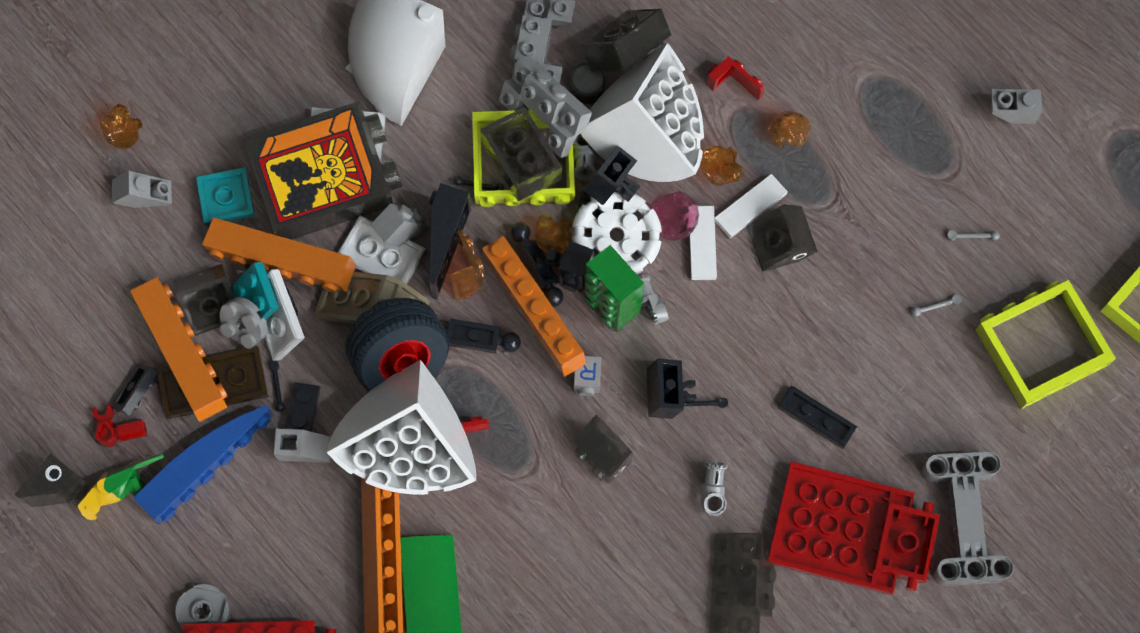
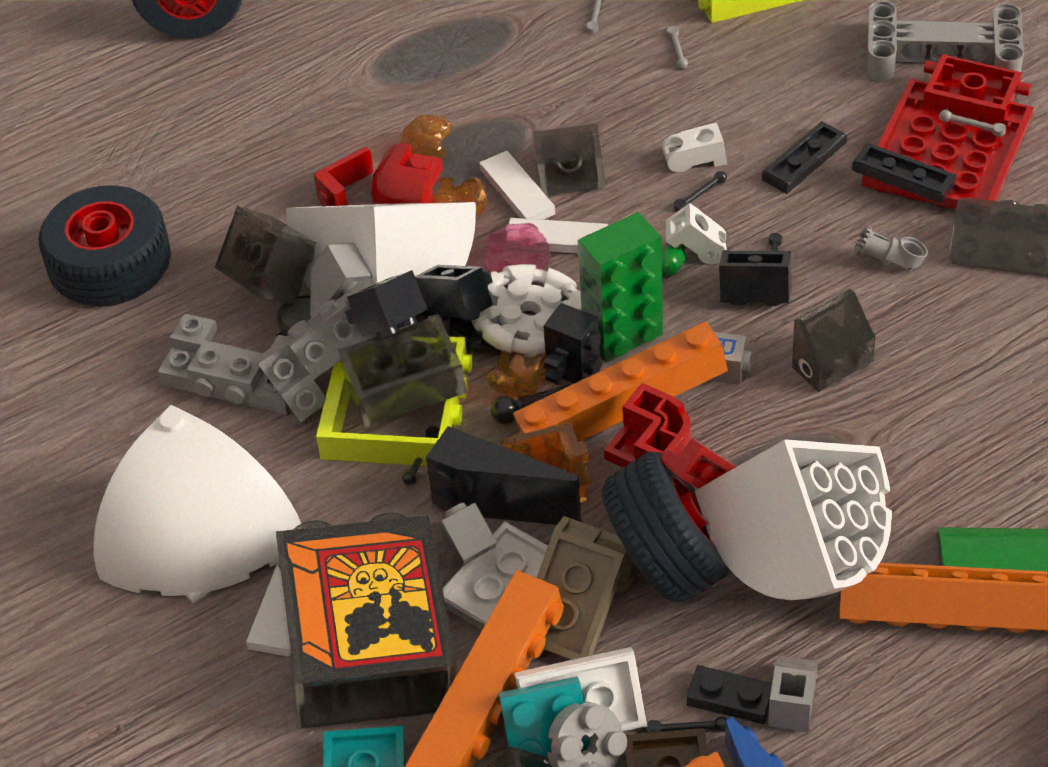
camera: 75 degrees left, 25 degrees down
none -> light grey slope [310,243,373,318]
none -> black brick [344,270,428,339]
none -> red brick [370,143,443,204]
none -> red brick [604,383,691,468]
none -> red hinge [661,438,737,489]
none -> white leg [662,122,727,172]
none -> green cylinder [662,243,686,276]
none -> white leg [666,203,727,265]
none -> black hinge [674,171,727,212]
none -> black tile [852,143,957,204]
none -> light grey hinge [939,110,1006,137]

